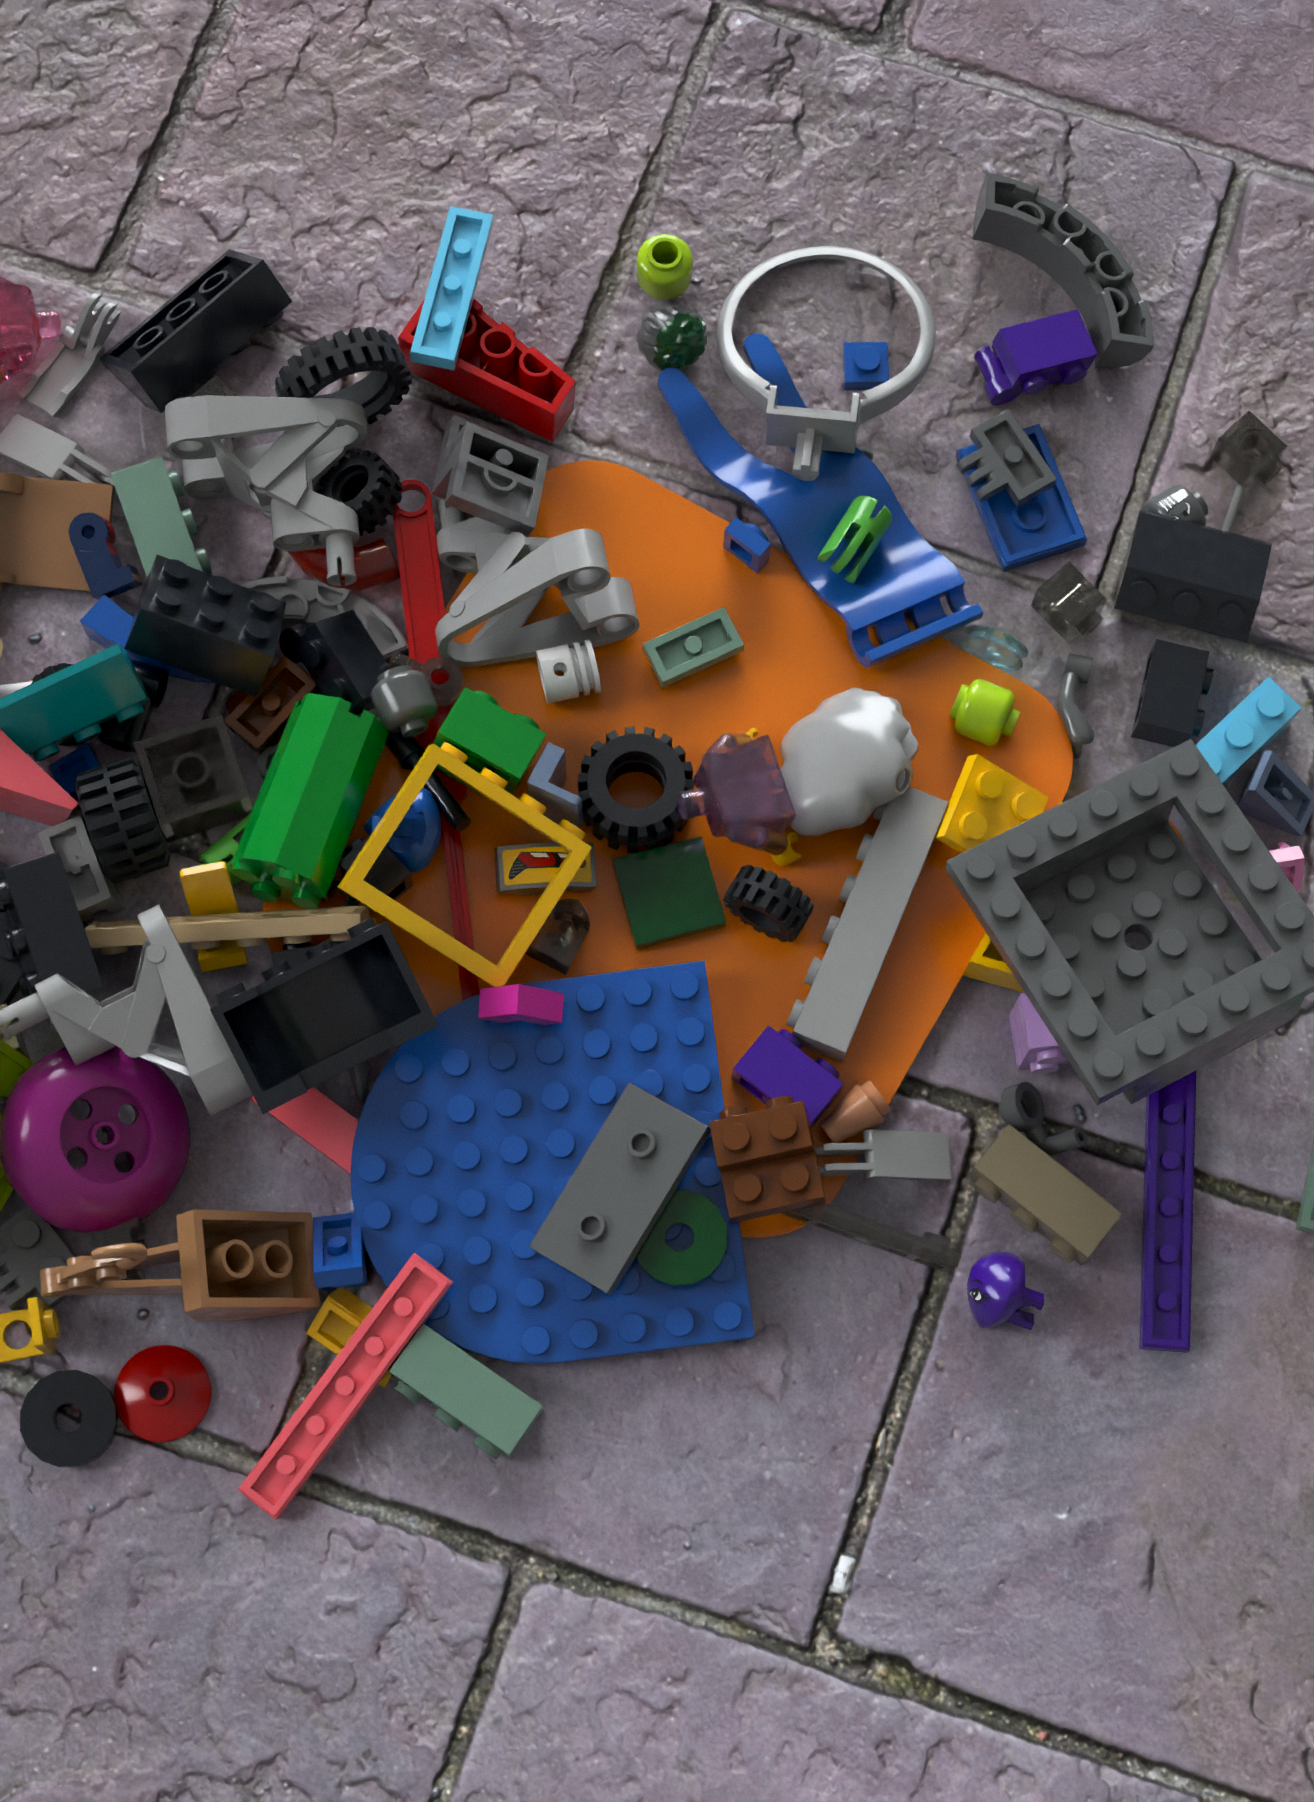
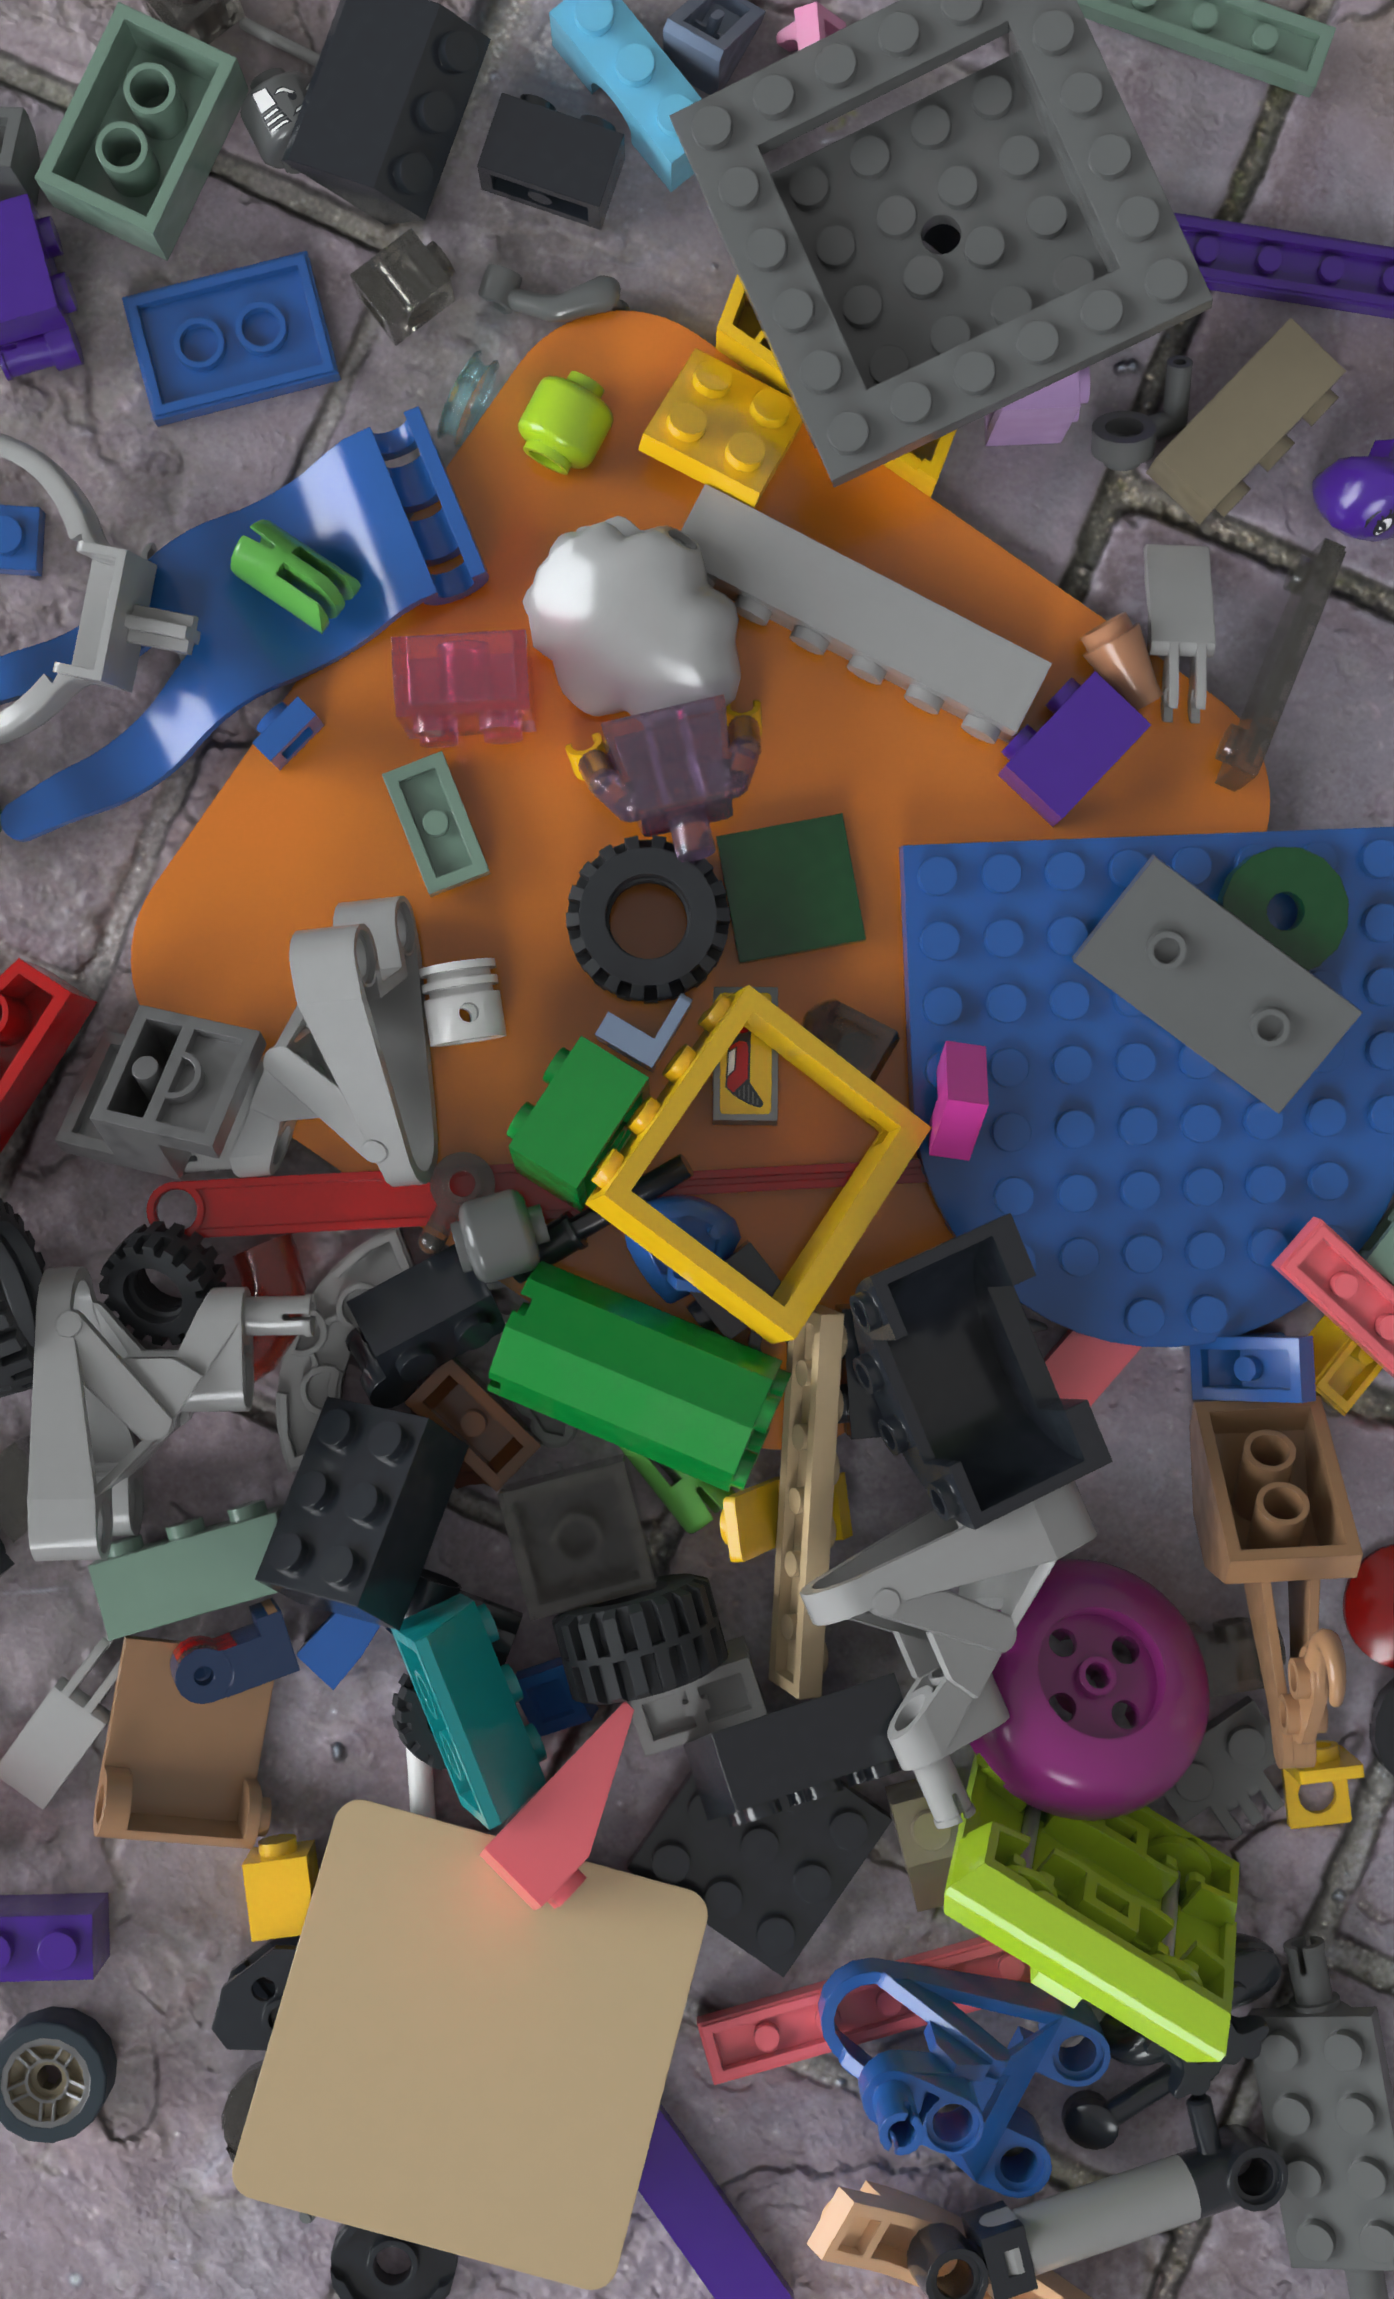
camera: 85 degrees left, 15 degrees up
reddish brown plate [709,1096,827,1223] -> none
black tyre [723,865,814,942] -> none
dark grey hinge [956,409,1057,507] -> none
none -> sand green brick [34,2,249,261]
none -> clear pink brick [391,629,536,748]

